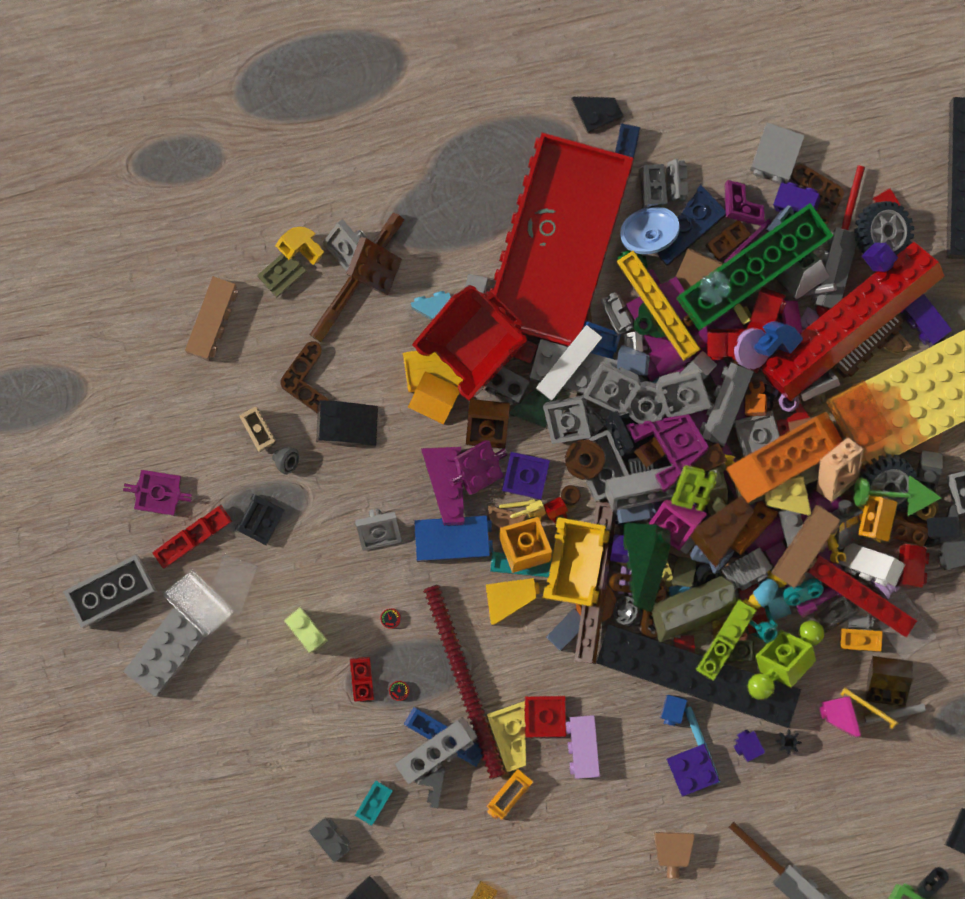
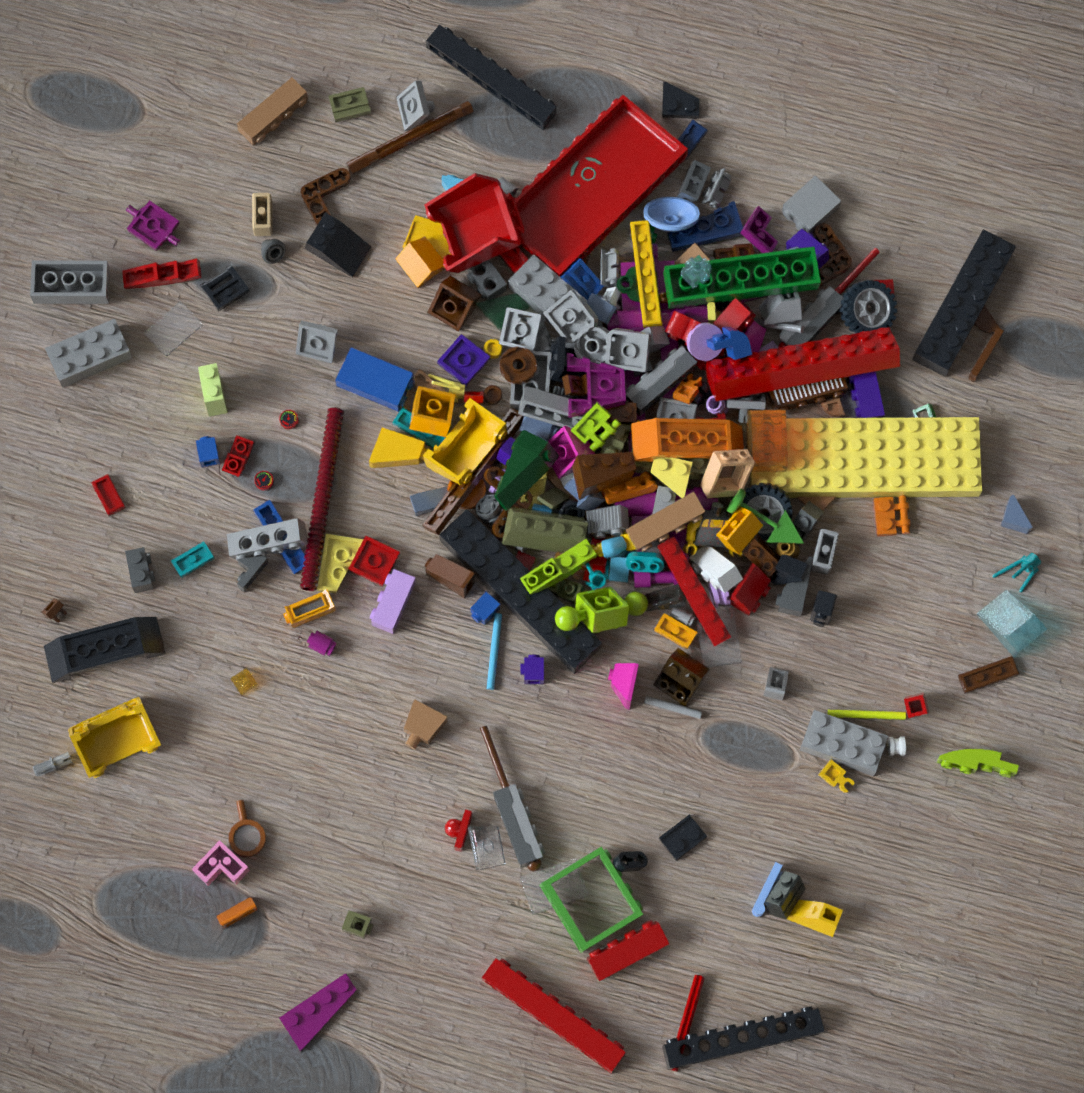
camera: 25 degrees right, 10 degrees down
clear tile [163,570,235,637] -> none
yellow brick [275,227,324,265] -> none
reddish brown plate [346,237,402,296] -> none
magenta wing [421,447,464,526] -> none
magenta plate [449,440,508,495] -> none
white tile [536,325,602,401] -> none
dark purple plate [667,743,720,797] -> none
black gear [775,729,802,755] -> none
yellow piece [840,688,899,729] -> none
dark purple brick [862,242,898,272] -> none
none -> red tile [91,474,126,516]
none -> blue brick [196,436,220,468]
none -> magenta brick [307,630,337,656]
none -> reddish brown slope [425,554,475,598]
none -> black brick [426,24,557,130]
none -> yellow tile [484,339,502,359]

